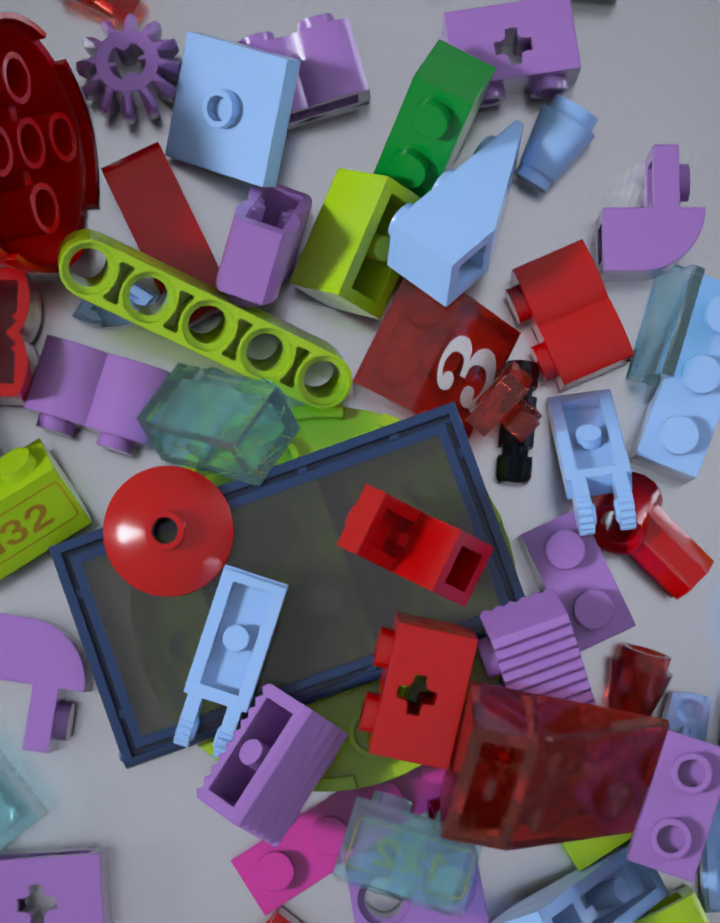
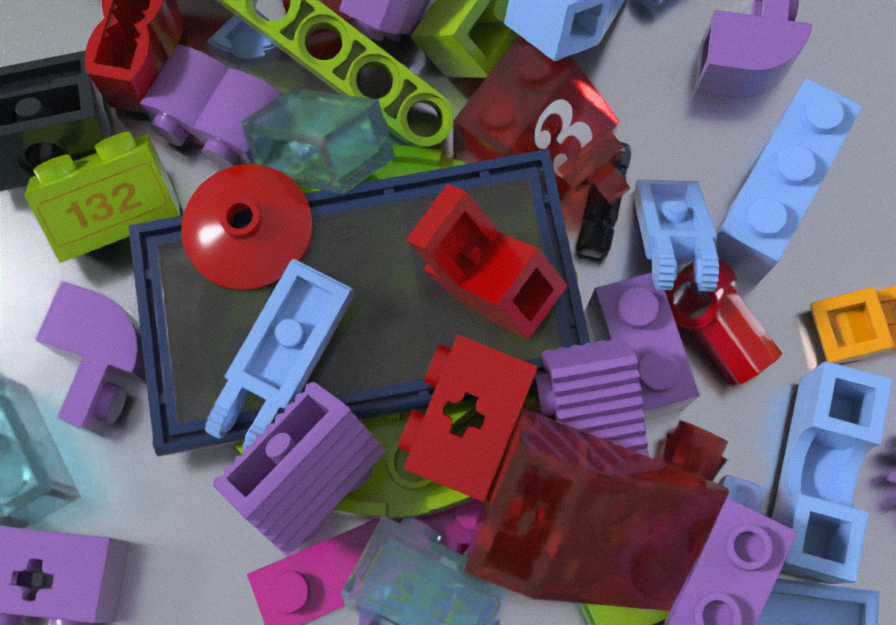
camera: 10 degrees right, 10 degrees down
red brick [505,239,634,391] -> none
clear light blue piece [625,264,705,387] -> none

